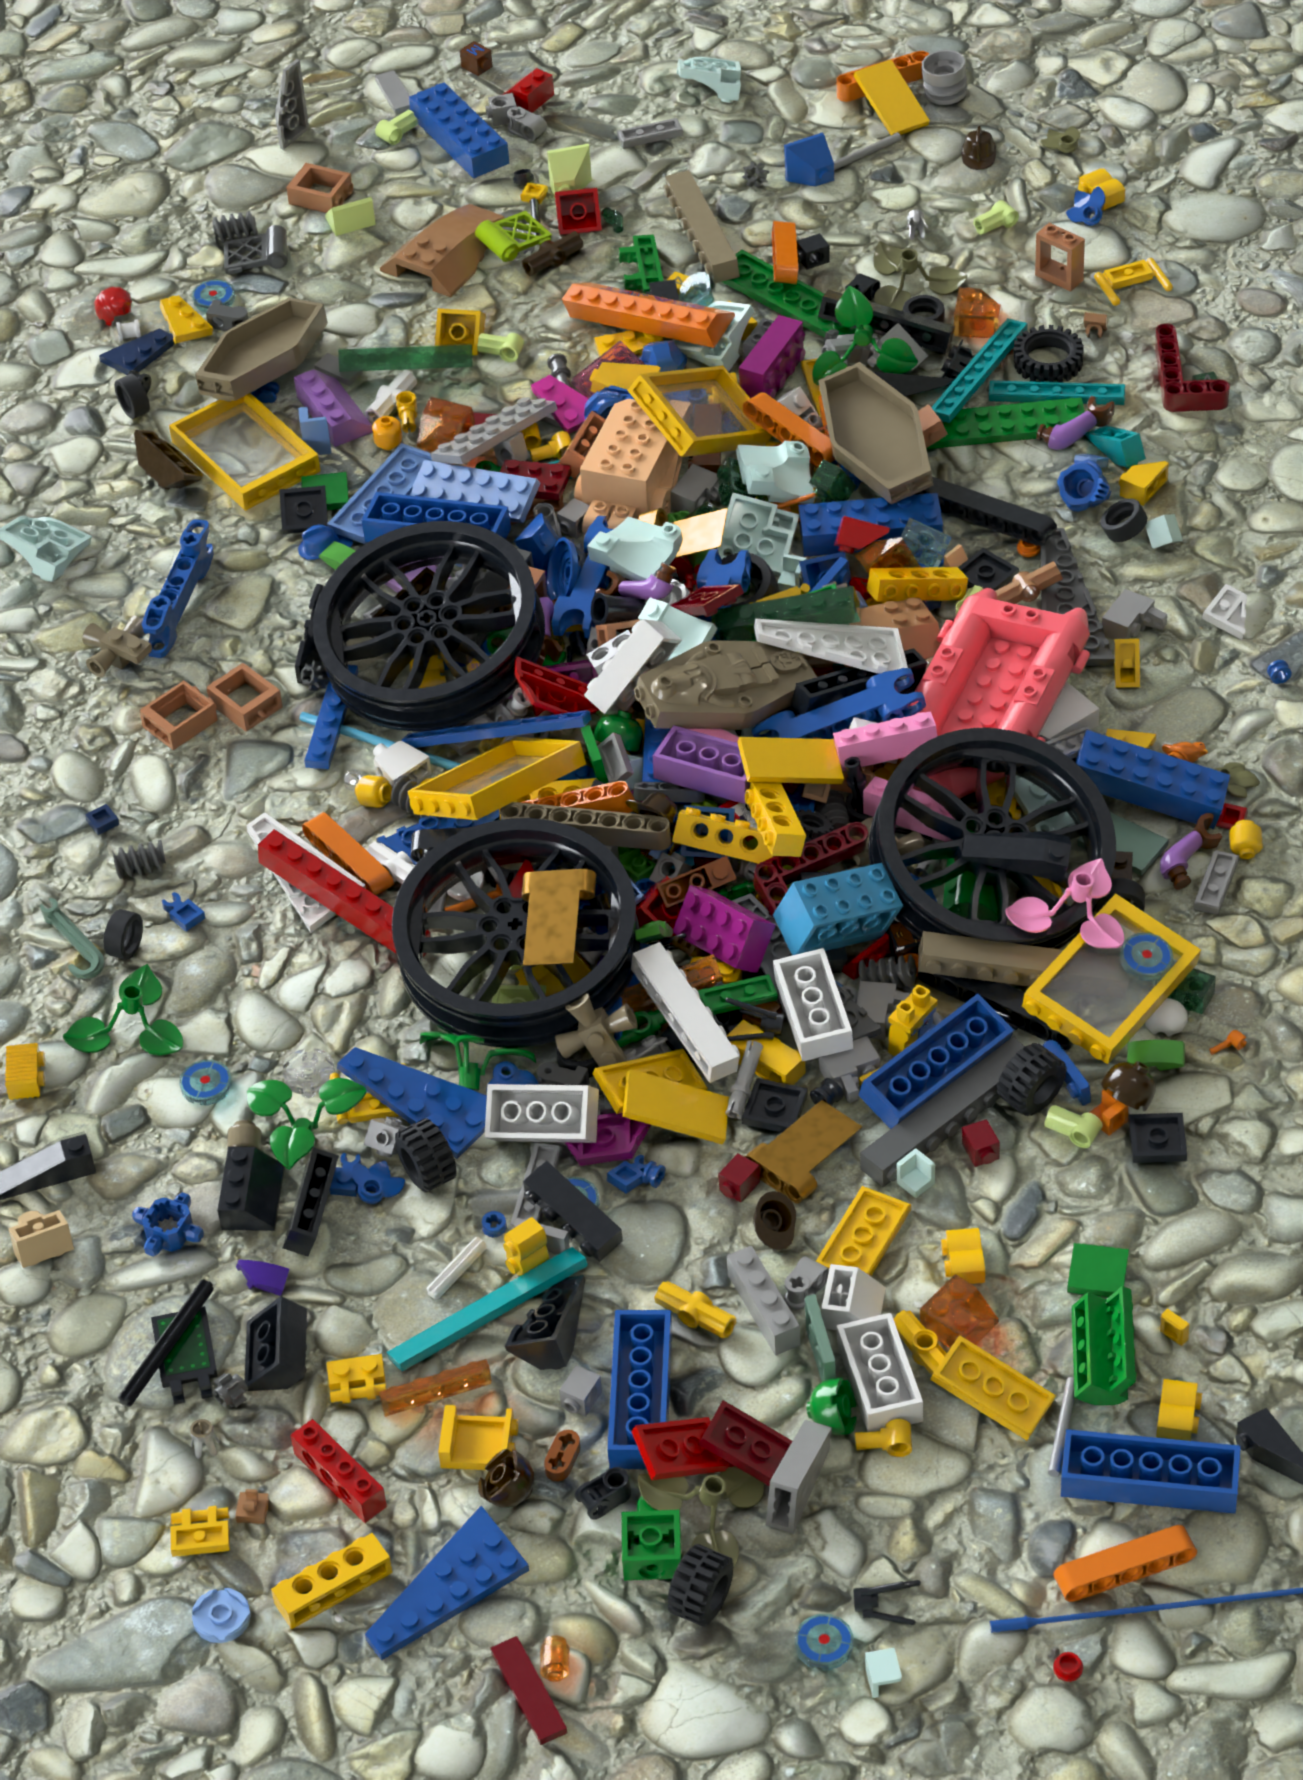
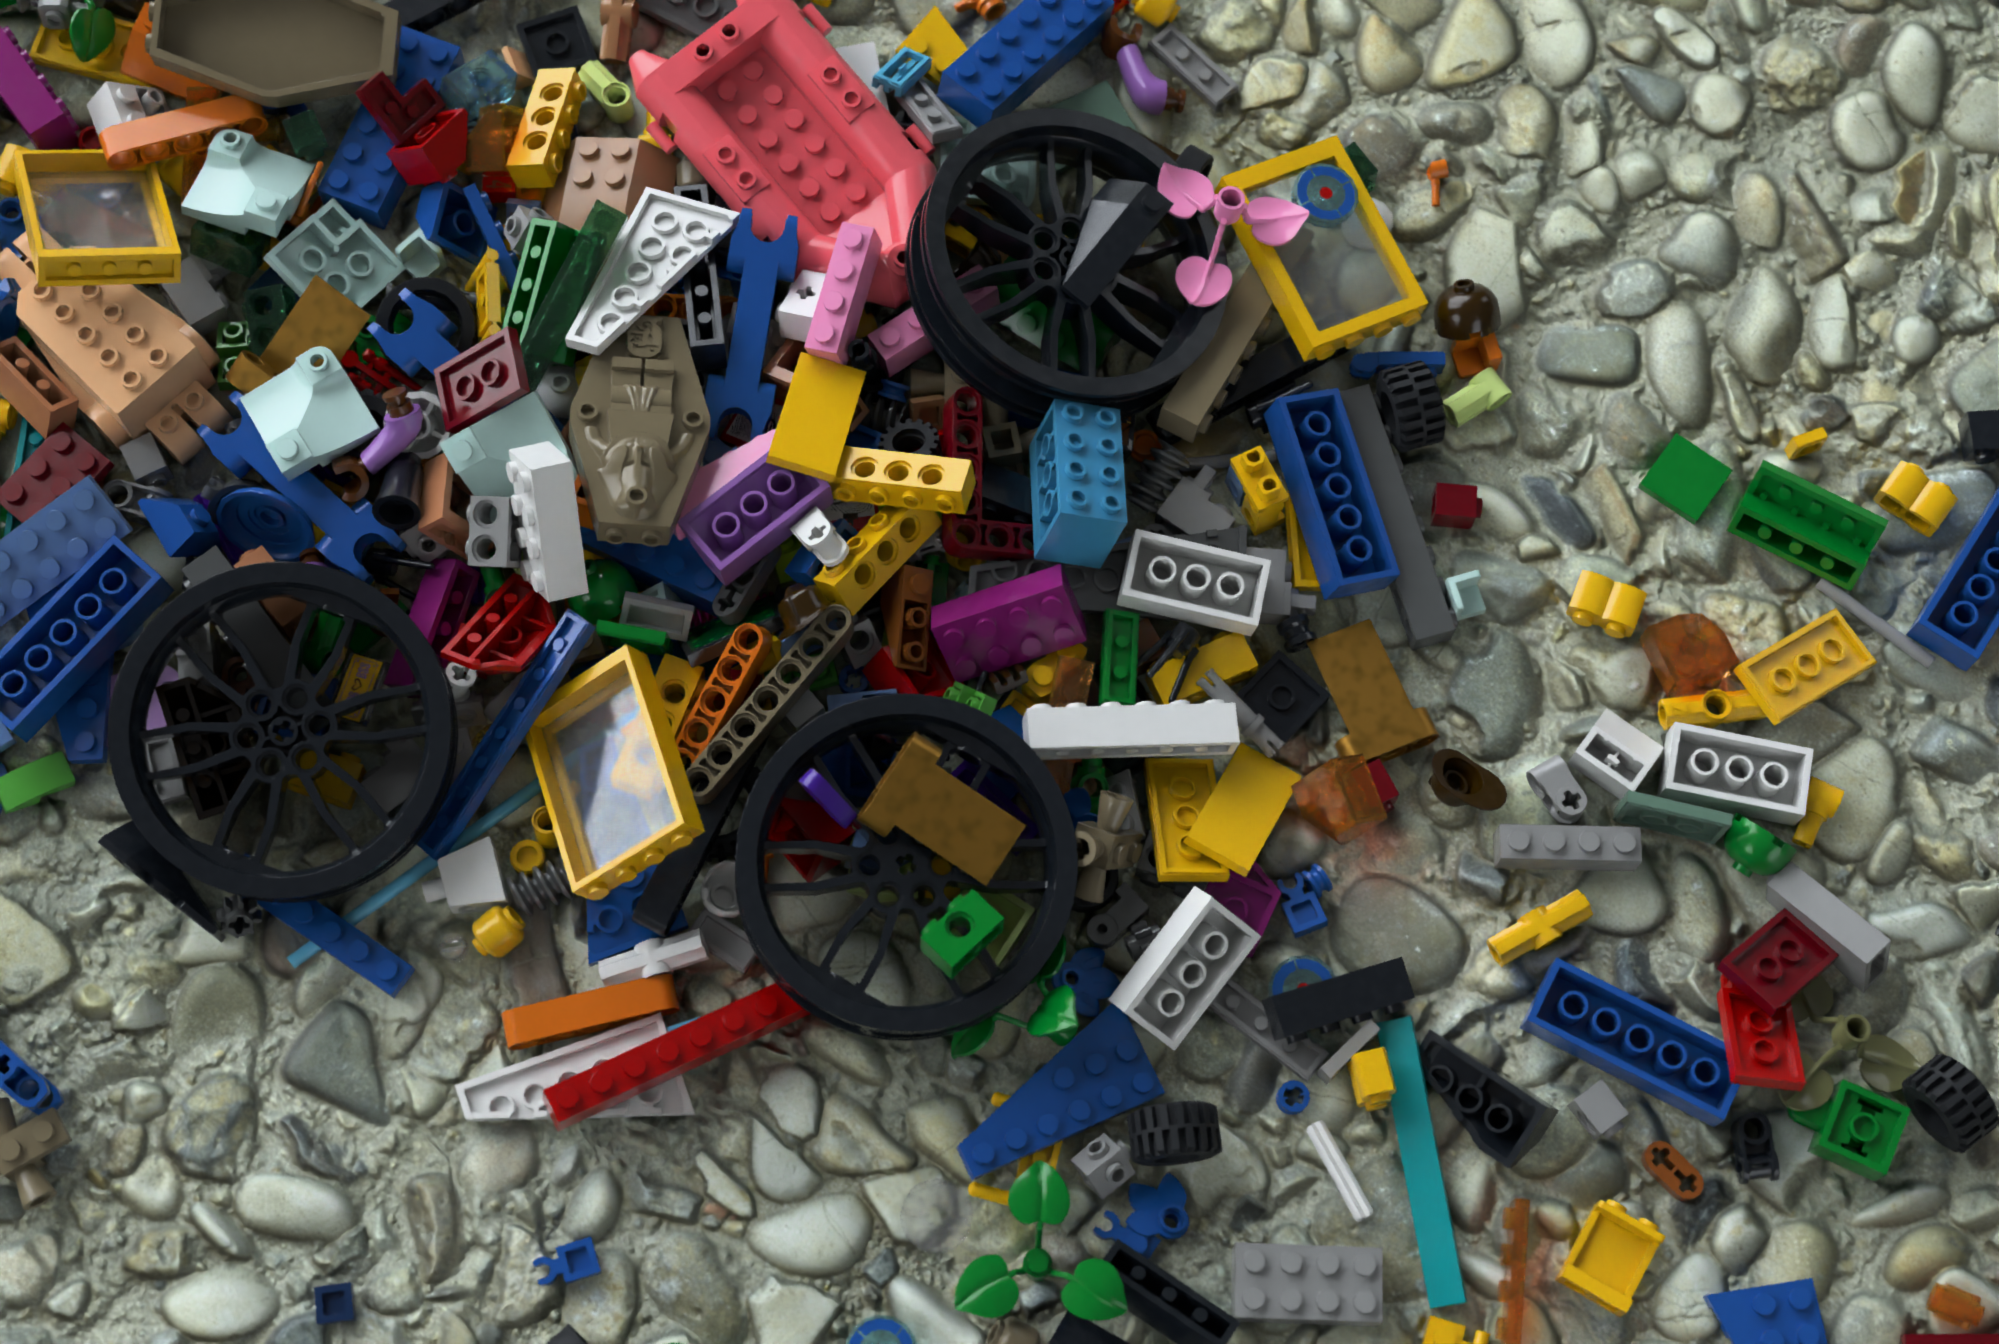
camera: 70 degrees left, 25 degrees up
dark grey piece [112,840,166,879] -> none
nougat window [139,681,218,750] -> none
nougat window [206,663,283,732] -> none
dark brown cylinder [478,1449,534,1508] -> none
yellow tile [816,1186,911,1276] -> none
bright green slope [1127,1040,1185,1071] -> none
black plate [1128,1113,1187,1163] -> none
none -> dark red plate [354,71,446,146]
none -> white piece [790,506,849,567]
none -> dark purple beam [798,768,858,829]
none -> medium azure tile [872,47,932,98]
none -> blue bush [877,378,910,403]
none -> green brick [920,889,1004,980]
none -> light grey brick [1231,1242,1383,1327]
none -> clear orange slope [1291,753,1388,845]

